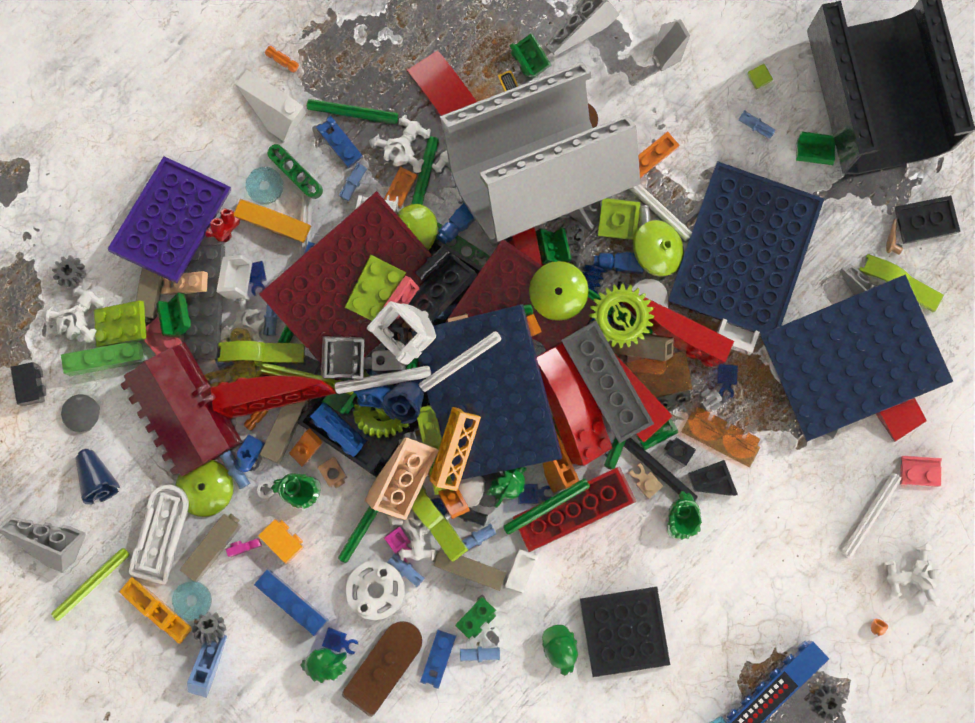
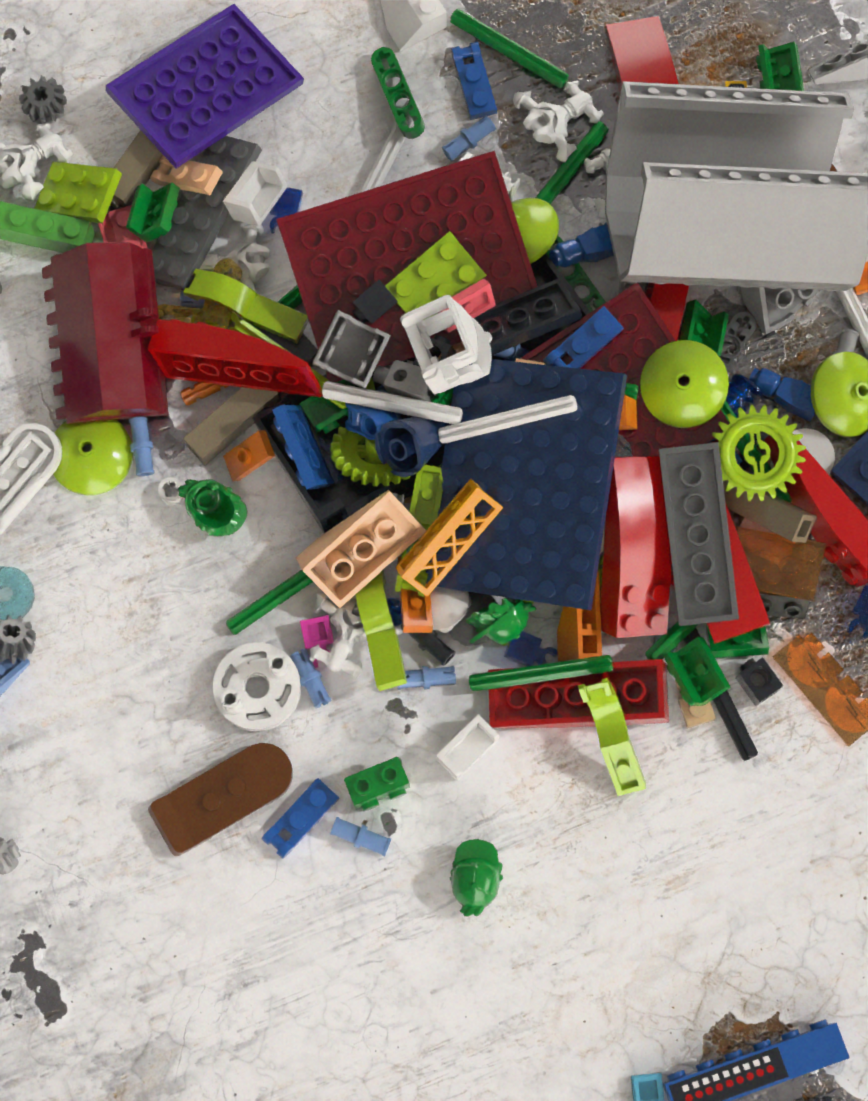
camera: 25 degrees right, 5 degrees down
dark tan brick [179,514,242,582] -> none
red hips [205,208,240,242] -> none
dark pink plate [226,538,262,557] -> none
light orange slope [234,199,311,243] -> none
blue piece [234,435,265,472] -> none
clear light blue tile [246,167,284,204] -> none
blue brick [254,570,329,636] -> none
light orange brick [258,519,304,564] -> none
medium blue axle [263,304,279,336] -> none
green hair [300,648,347,683] -> none
medium nougat brick [317,457,348,488] -> none
clear blue plate [322,627,359,654] -> none
orange plate [384,167,417,209] -> none
black pin [415,245,451,281] -> none
dark tan brick [433,548,506,591] -> none
black plate [580,586,671,677] -> none
lime plate [598,198,640,240] -> none
green hair [667,491,702,540] -> none
black wing [688,460,738,496] -> none
light grey gear [698,388,722,412] -> none
none -> black brick [352,280,398,326]
none -> blue plate [543,306,624,369]
none -> lime piece [578,678,646,796]
none -> green bracket [663,637,731,706]

